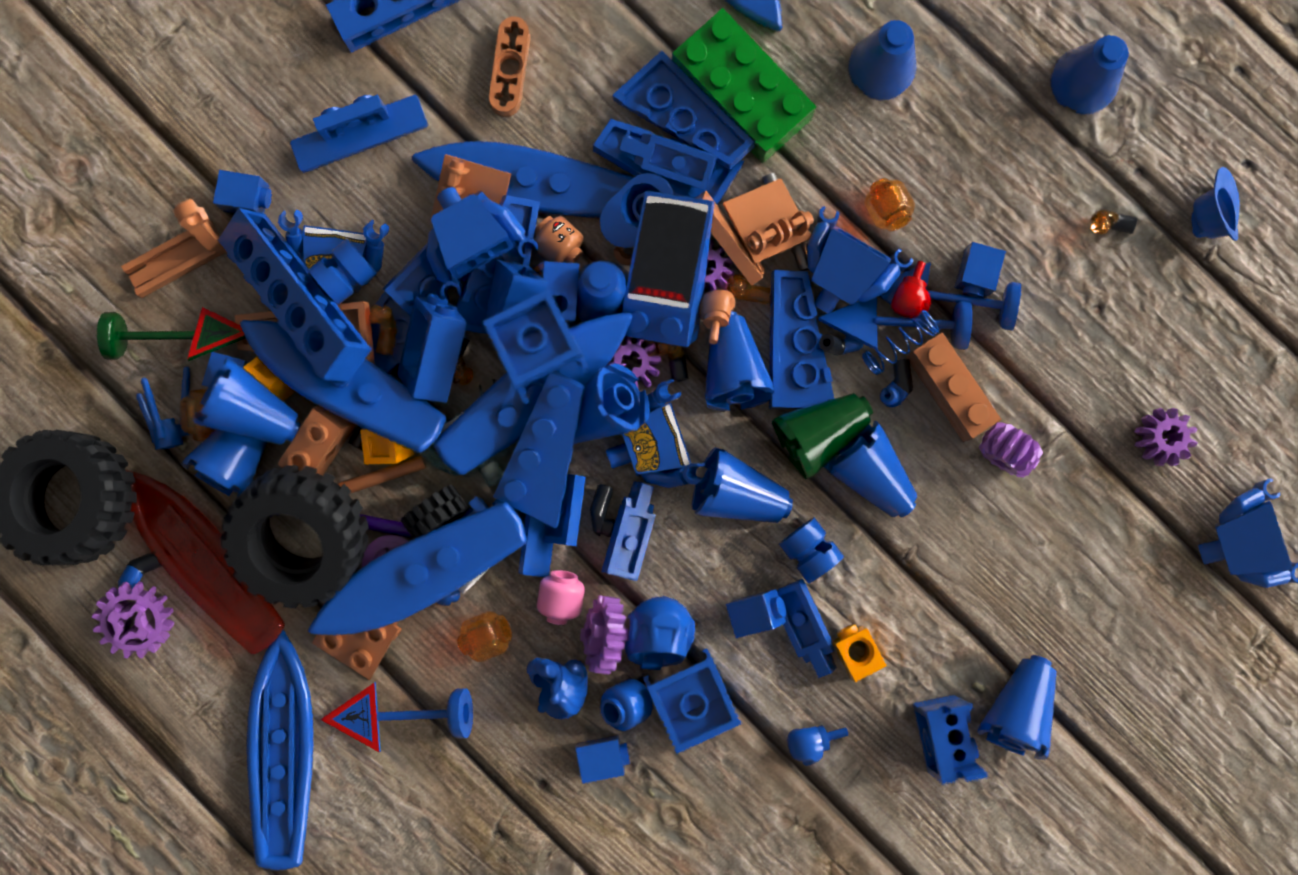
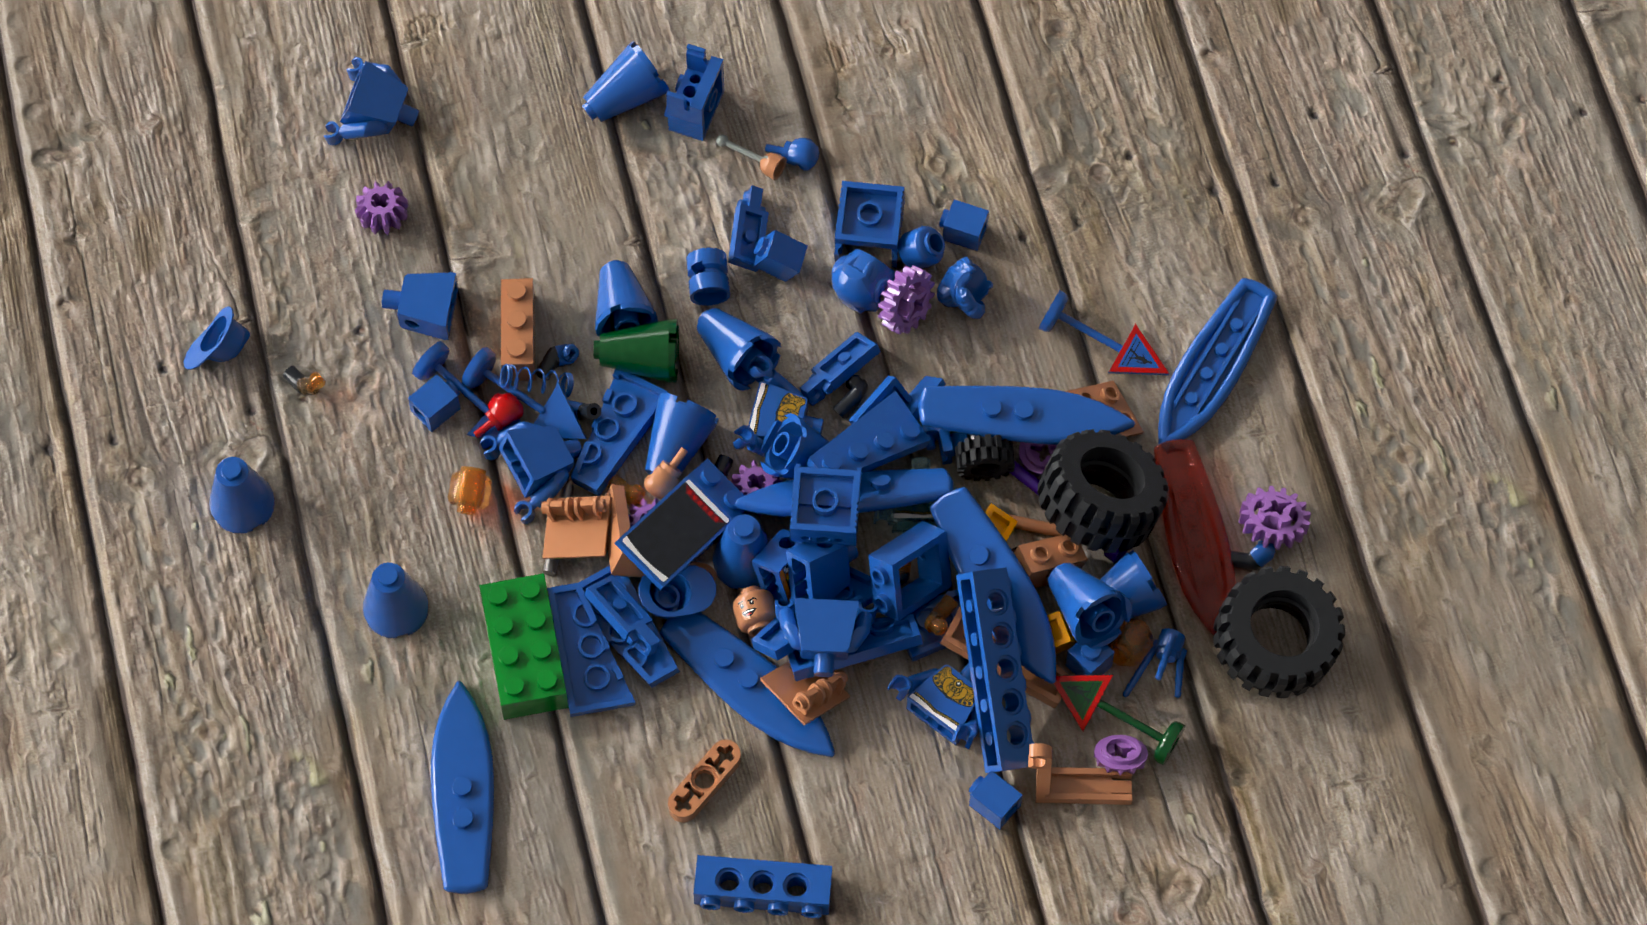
camera: 150 degrees left, 20 degrees down
blue bracket [290,94,428,173] -> none
blue wheel [308,238,377,305] -> none
clear orange head [457,611,512,662] -> none
bright pink head [537,570,585,625] -> none
light orange brick [832,624,887,682] -> none
medium lavender gear [979,422,1043,477] -> none
none -> blue torso [382,272,459,340]
none -> hinge [716,134,786,180]
none -> medium lavender gear [1094,735,1148,776]

